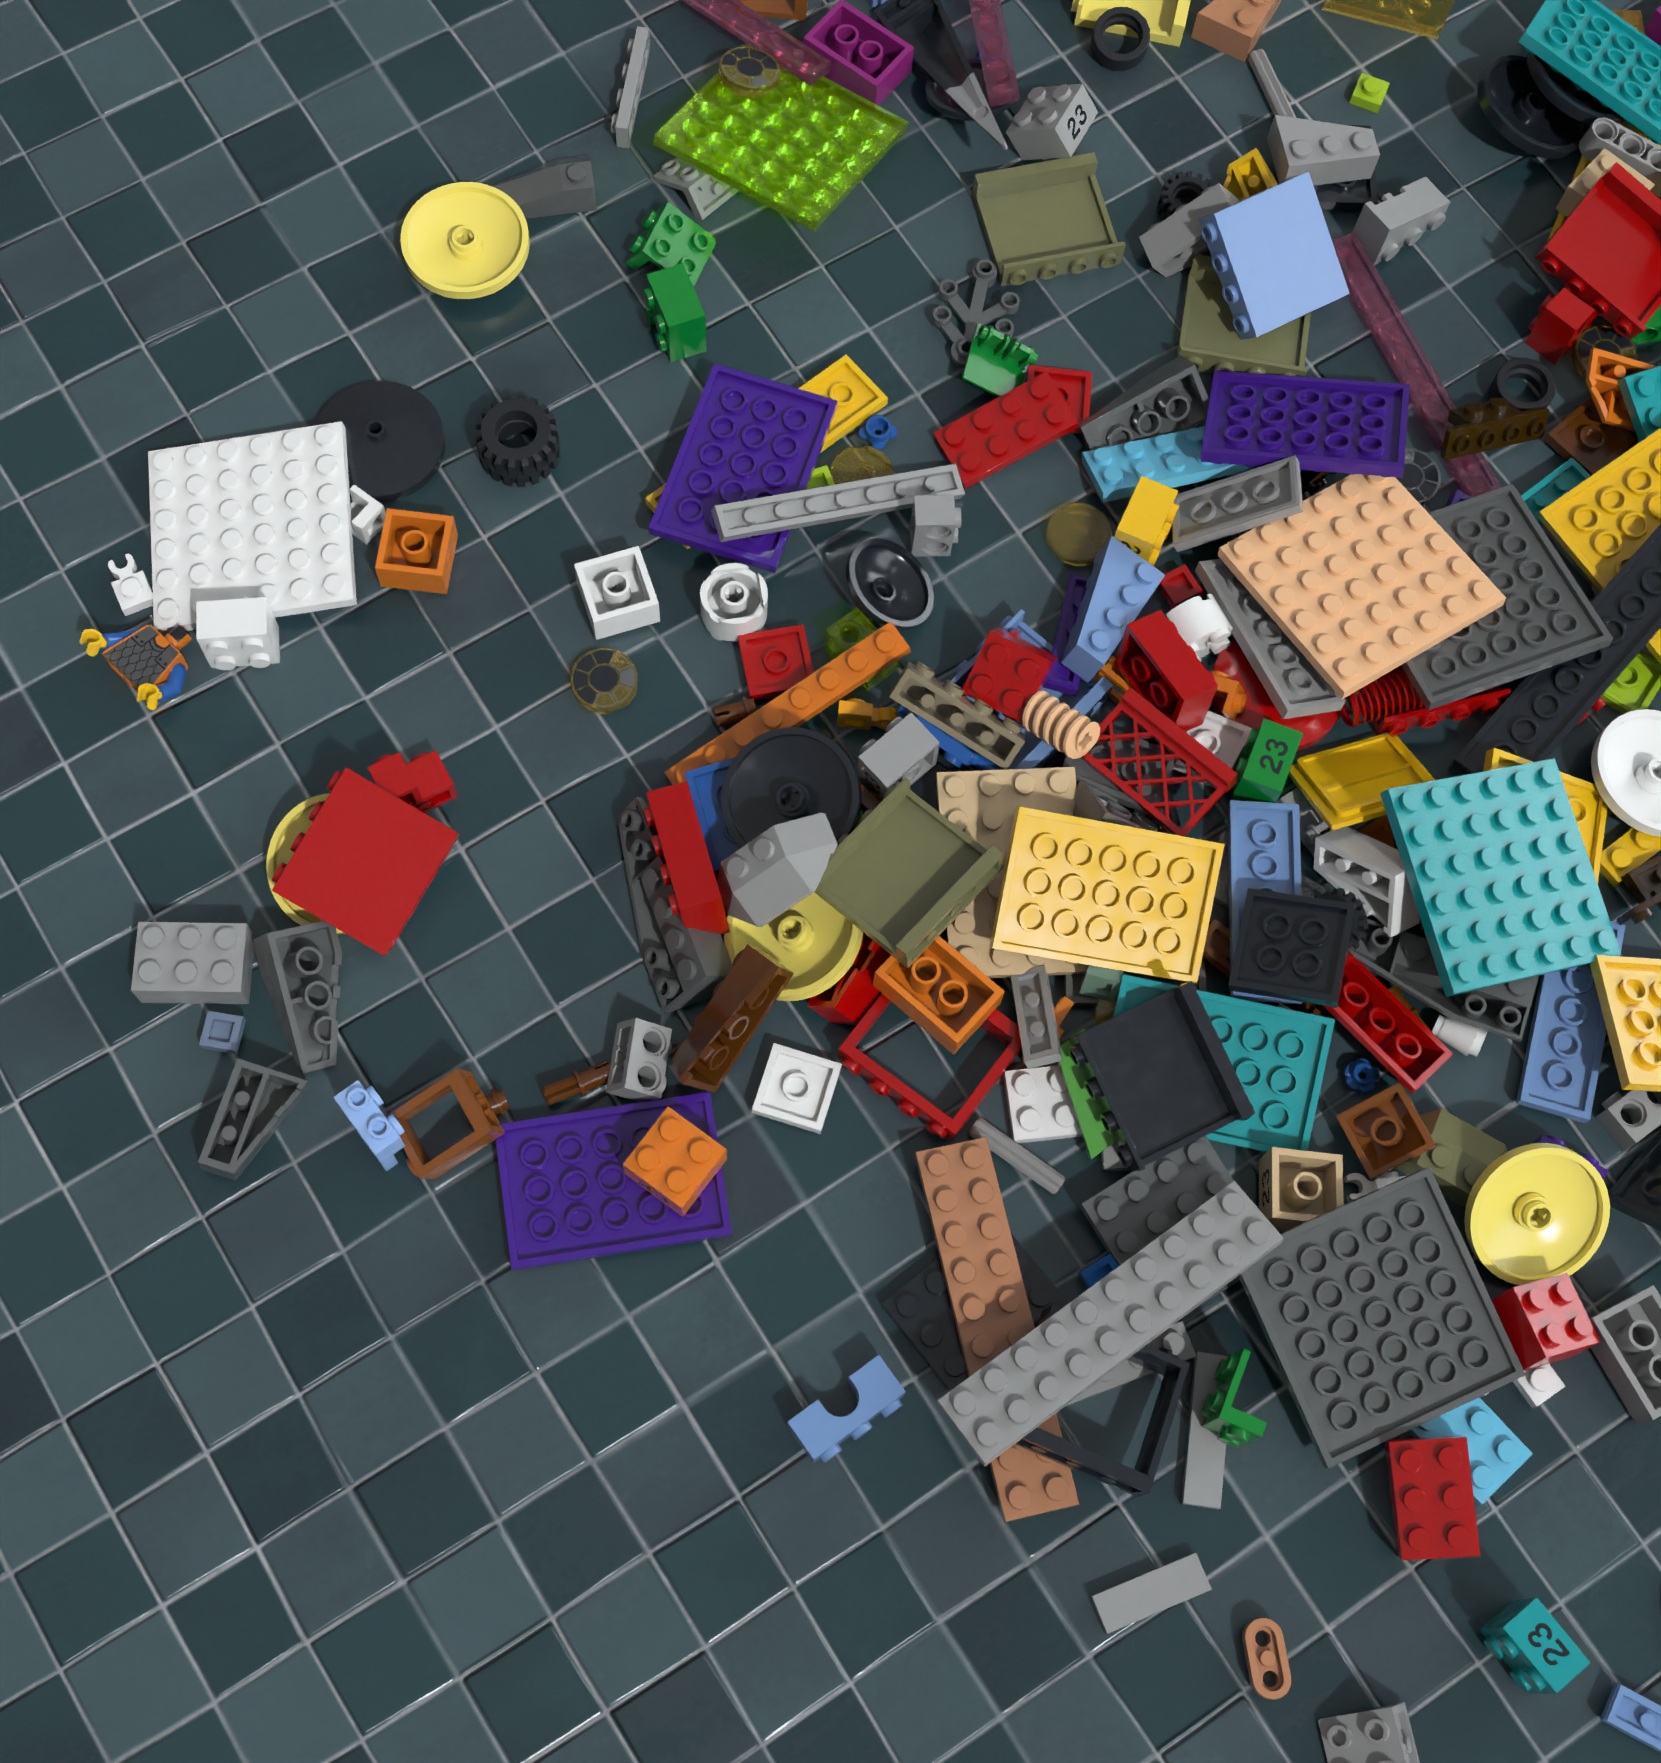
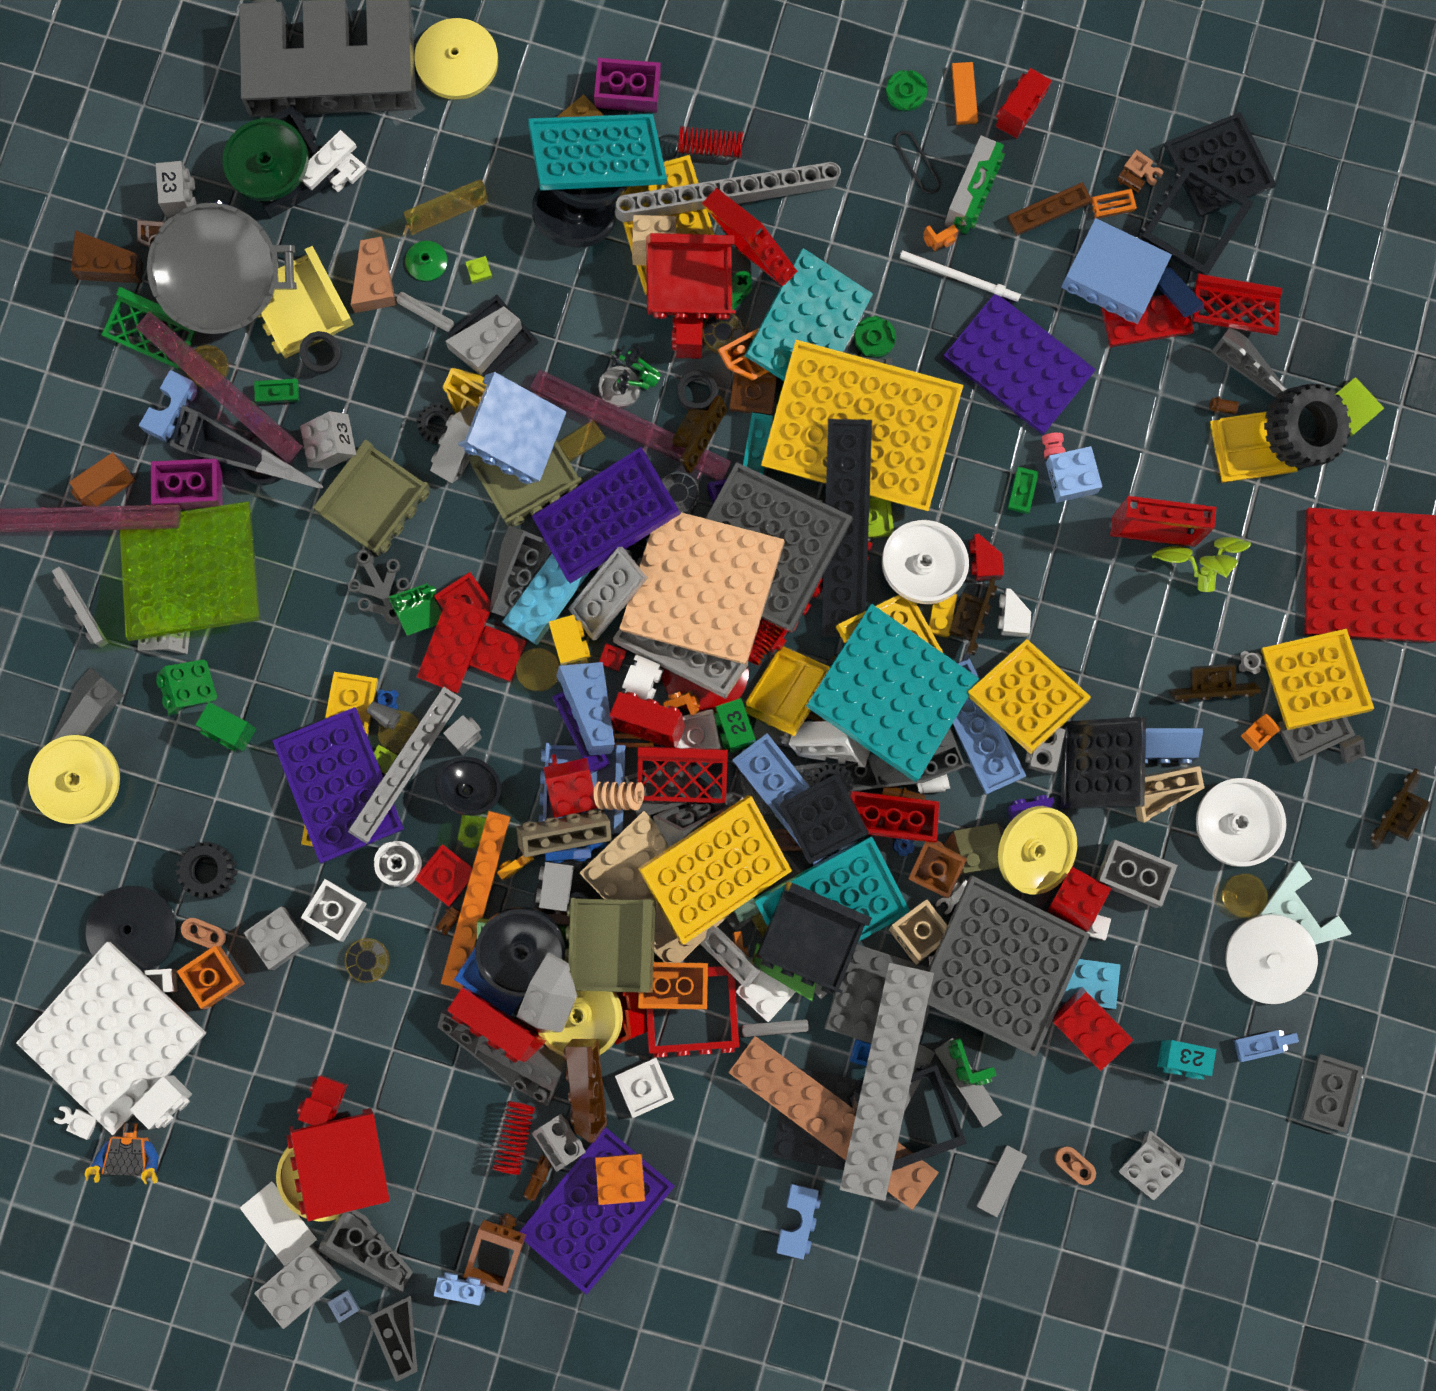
camera: 40 degrees left, 10 degrees up
tile [718,47,781,97] -> none
light grey wedge [1349,177,1450,266] -> none
none -> nougat plate [181,918,226,948]
none -> white sticker [240,1182,317,1266]
none -> light grey brick [244,906,311,970]
none -> green plate [254,379,299,404]
none -> dark grey cone [367,701,401,730]
none -> green dish [405,241,448,282]
none -> red plate [469,625,527,682]
none -> red piece [492,1101,535,1175]
none -> clear yellow tile [558,420,606,462]
none -> light grey tile [598,366,641,409]
none -> plant [611,345,661,395]

